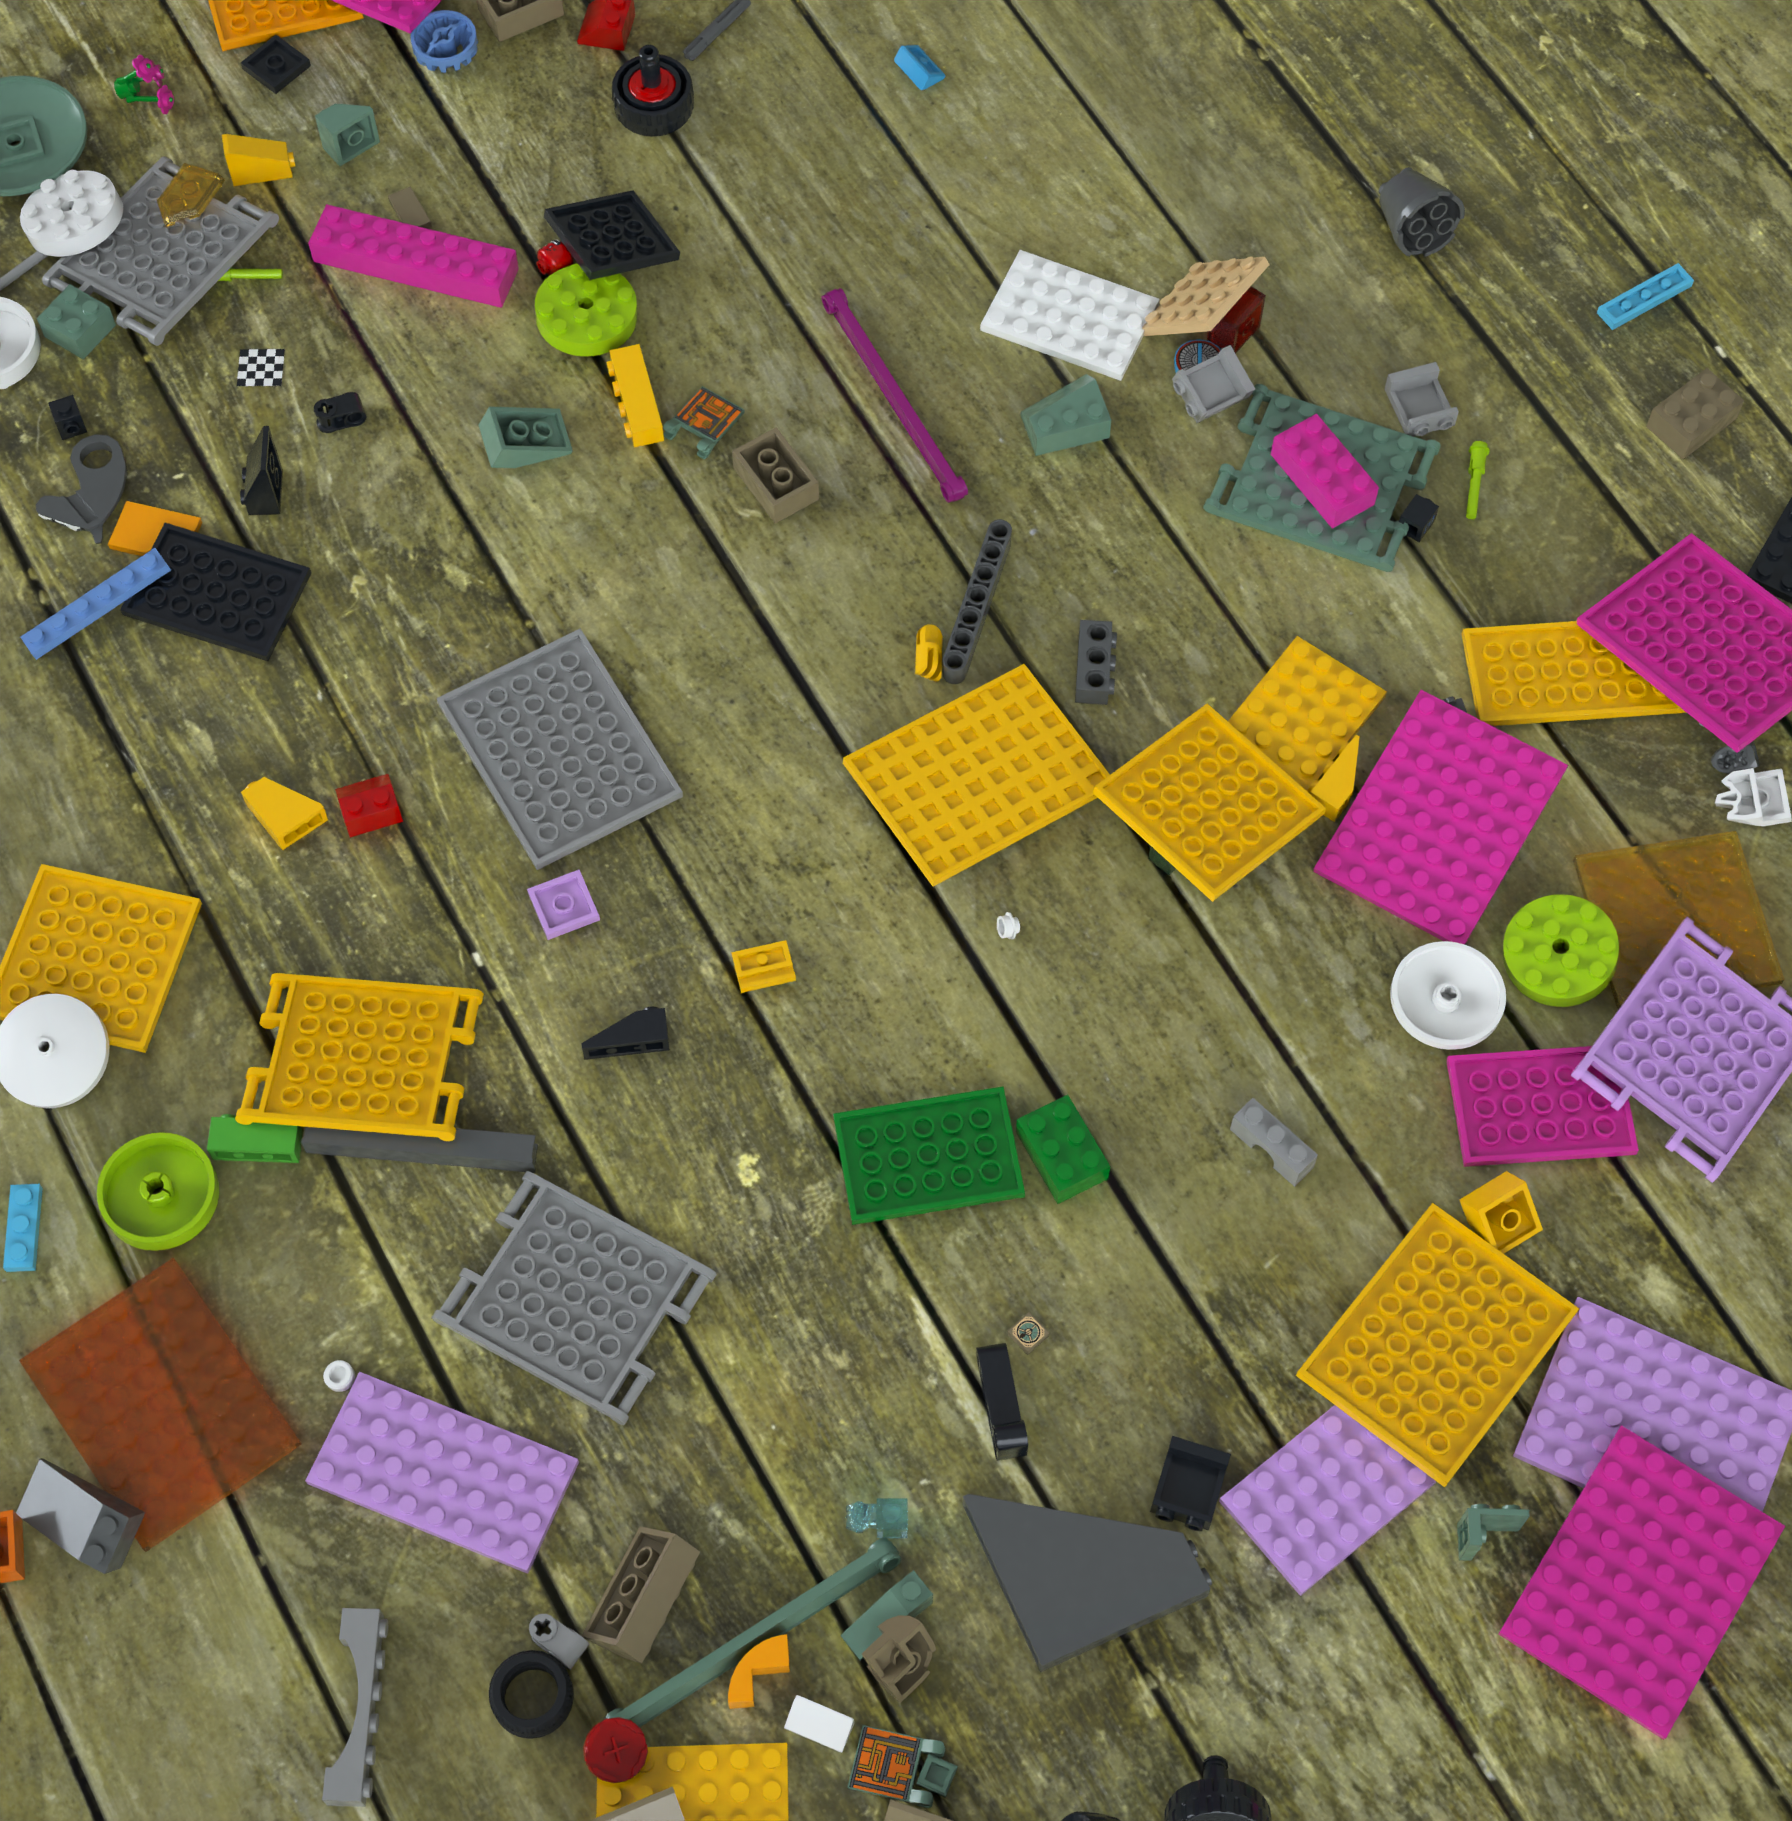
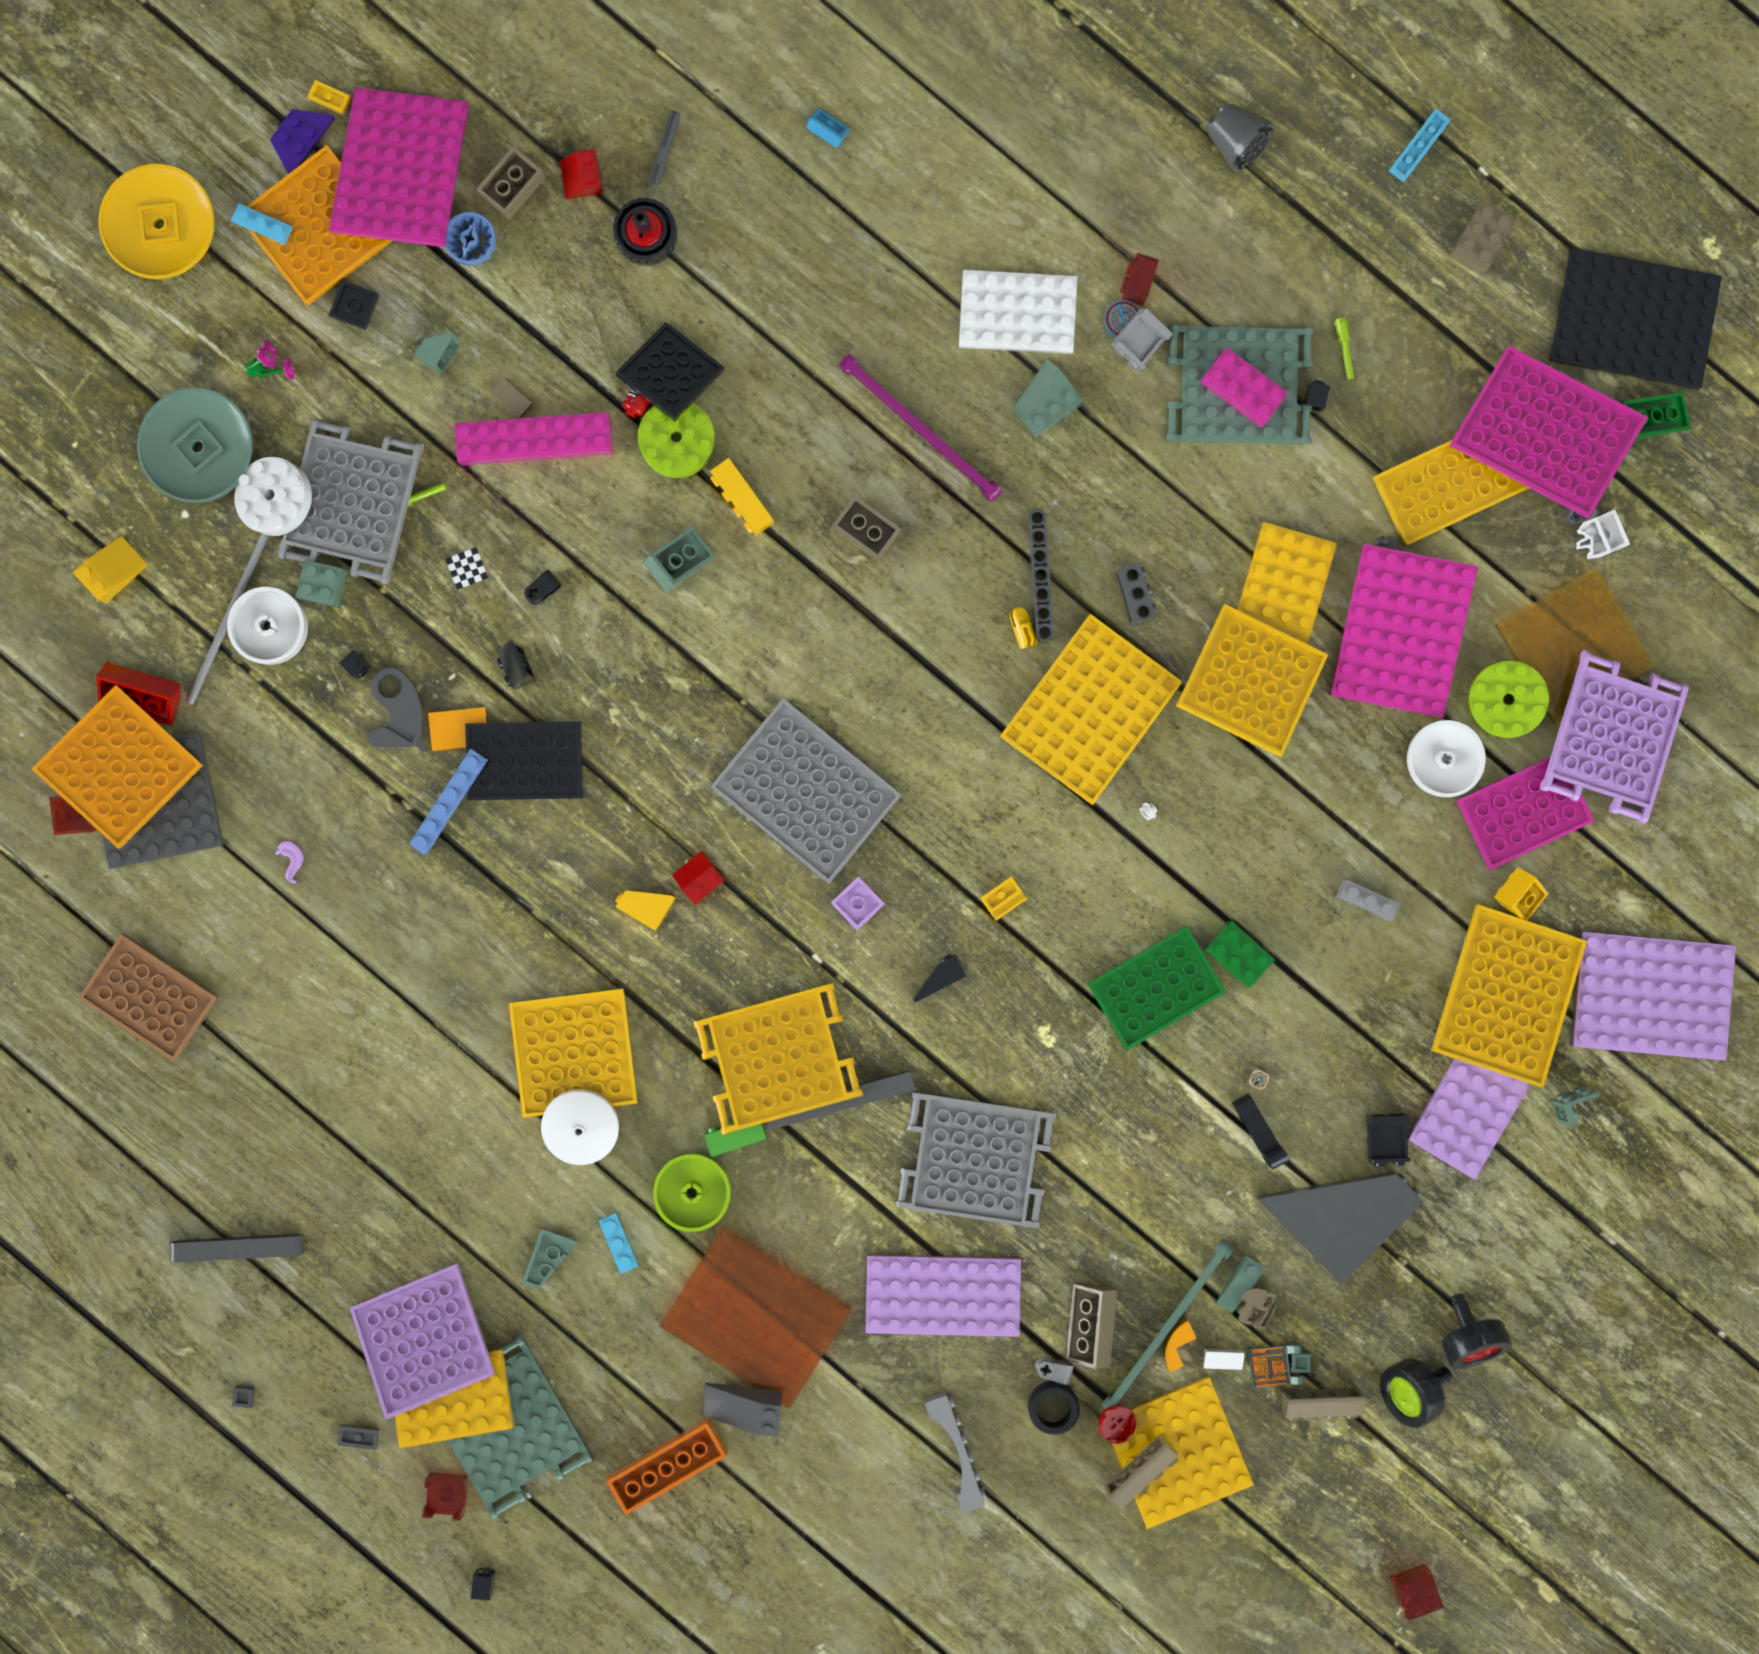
camera: 20 degrees left, 25 degrees up
clear yellow tile [157,163,225,227] -> none
yellow slope [222,134,296,186] -> none
white tile [323,1360,355,1392] -> none
flag [663,386,744,459] -> none
clear light blue brick [846,1498,908,1538] -> none
tan plate [1142,257,1270,336] -> none
yellow slope [1307,734,1360,822] -> none
light grey panel [1384,362,1459,437] -> none
dark pink plate [1498,1425,1785,1740] -> none

